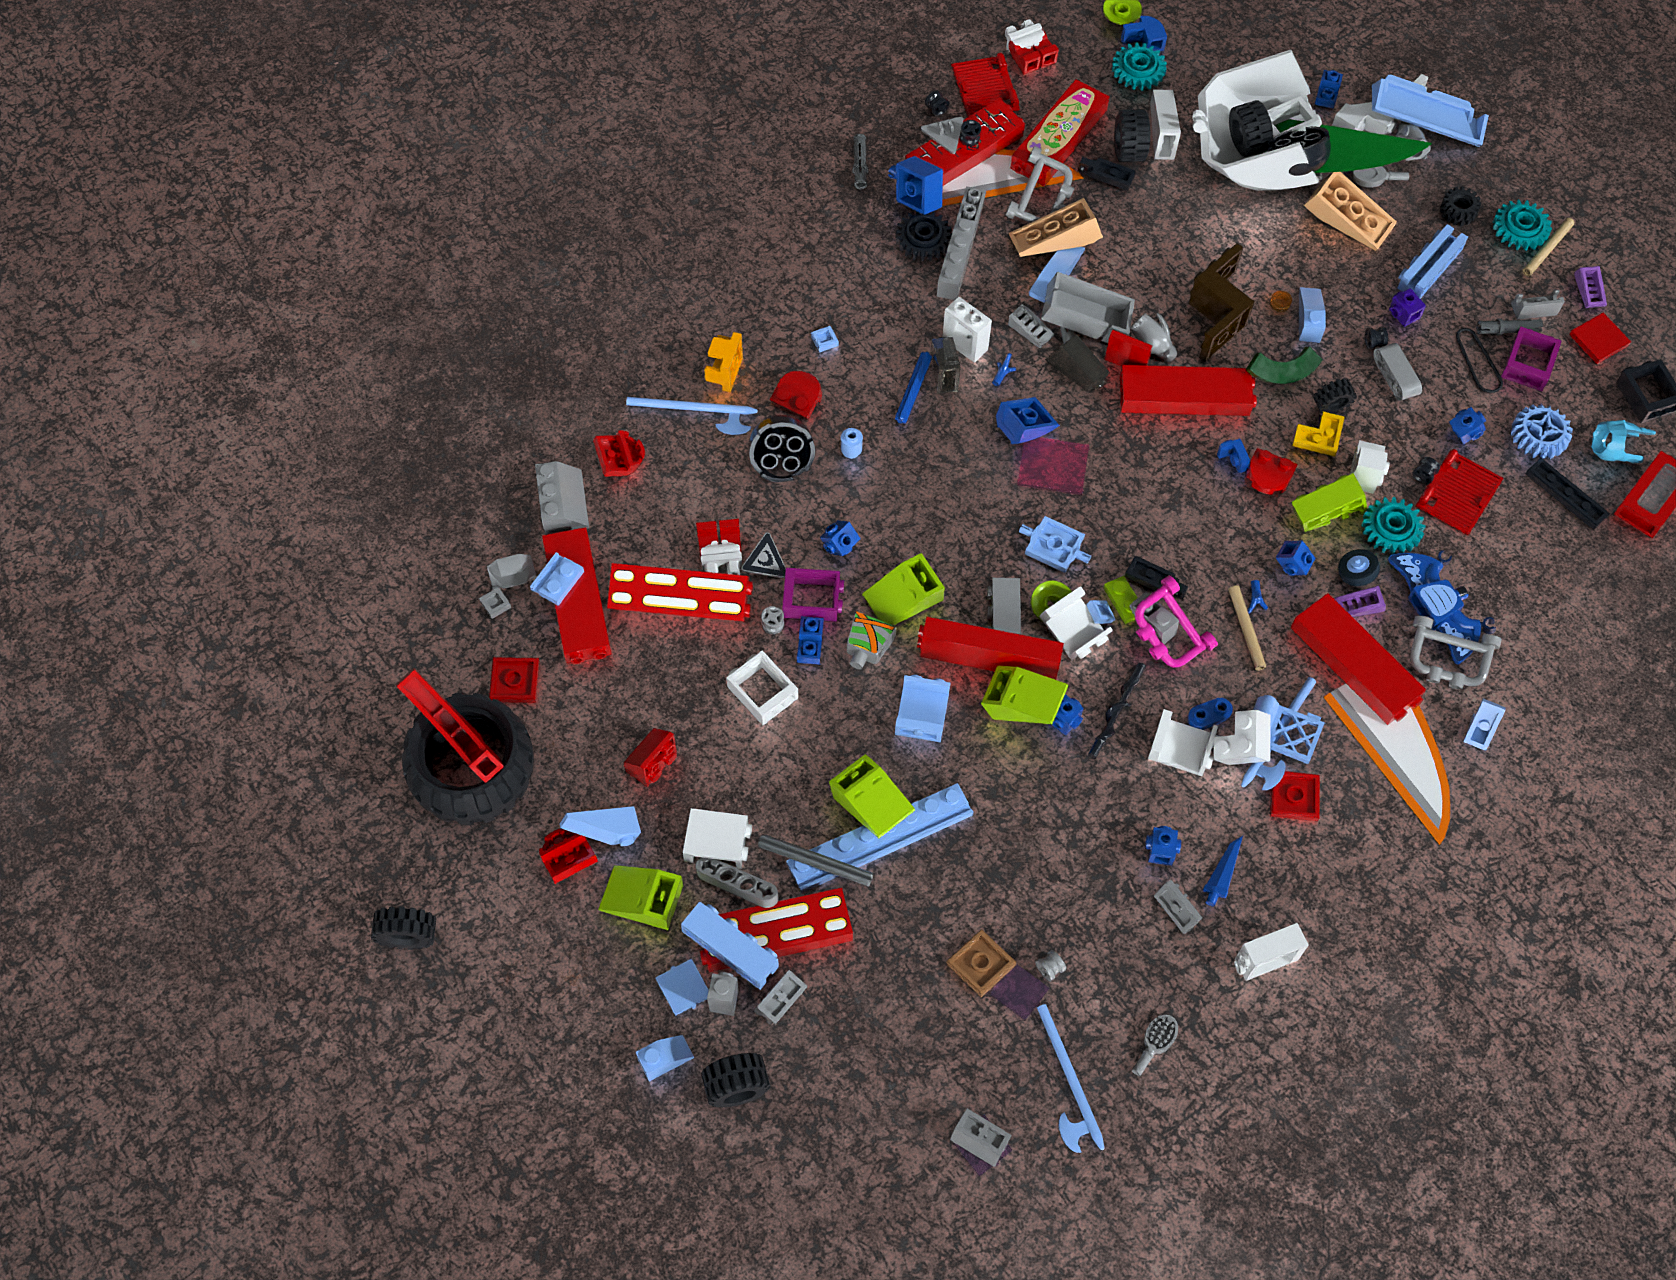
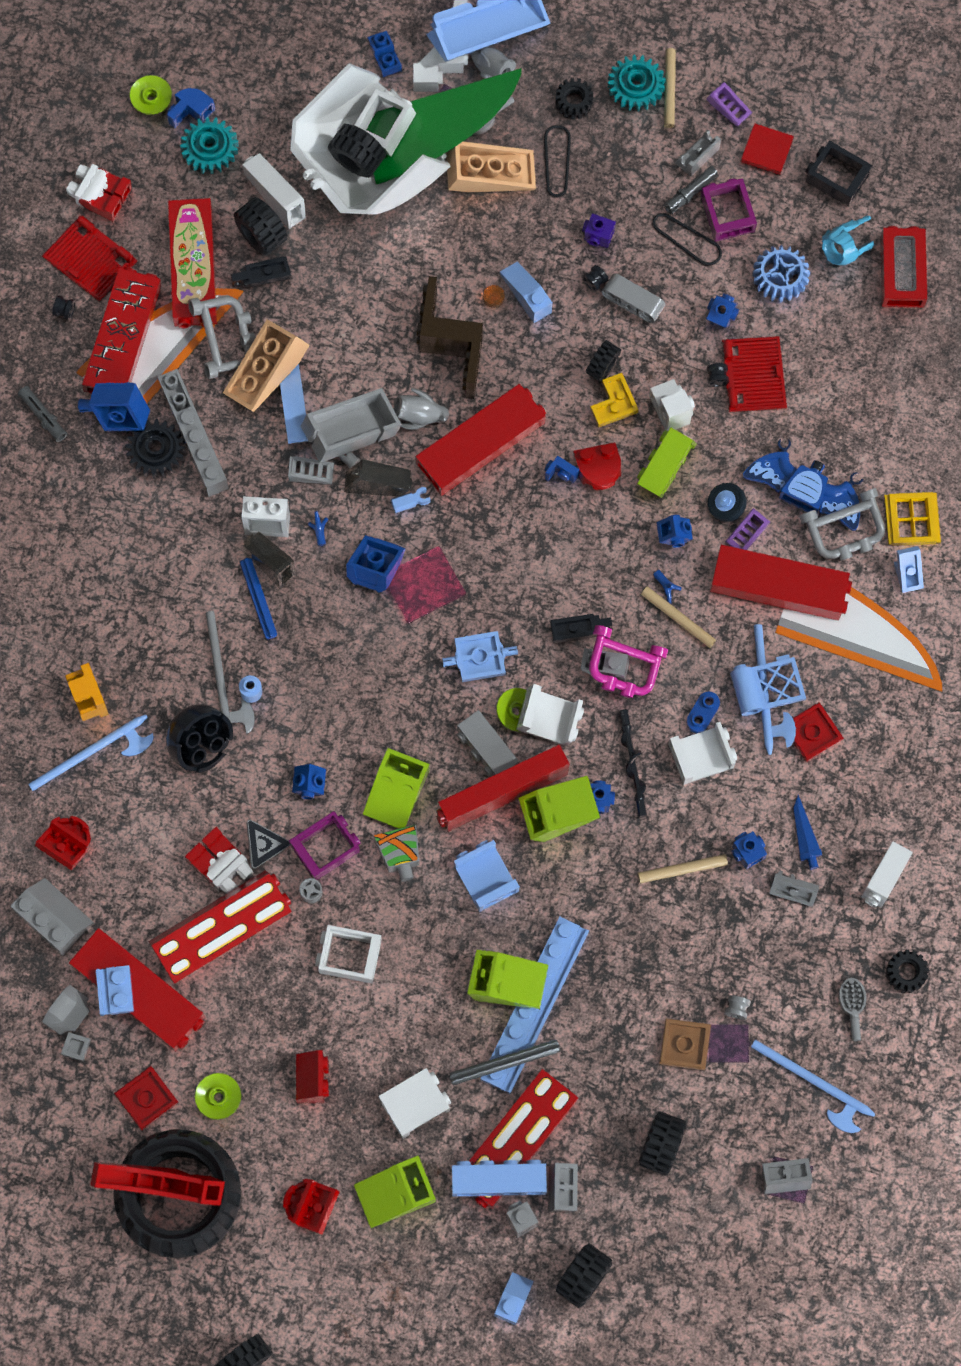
camera: 40 degrees left, 10 degrees up
light blue slope [560,806,641,846] -> none
light blue piece [655,959,709,1016] -> none
light grey beam [696,857,778,908] -> none
red slope [770,371,822,420] -> none
blue slope [797,616,824,665] -> none
light blue tile [811,326,839,353] -> none
light grey piece [921,117,964,154] -> none
black wheel [960,120,981,146] -> none
light blue tile [1086,600,1115,624] -> none
lime plate [1103,576,1138,624] -> none
red tile [1104,330,1152,367] -> none
white brick [1214,710,1271,765] -> none
dark green tile [1245,346,1323,384] -> none
black cylinder [1267,126,1331,176] -> none
teal gear [1361,497,1426,555] -> none
light blue brick [1397,224,1468,299] -> none
black tile [1525,458,1610,530] -> none
none -> lime dish [195,1073,241,1120]
none -> light grey piece [206,611,255,741]
none -> light blue bar [391,487,430,514]
none -> black piece [544,125,571,197]
none -> tan piece [638,854,728,884]
none -> black tyre [639,1111,686,1176]
none -> yellow piece [884,492,941,546]
none -> black tyre [886,950,929,993]

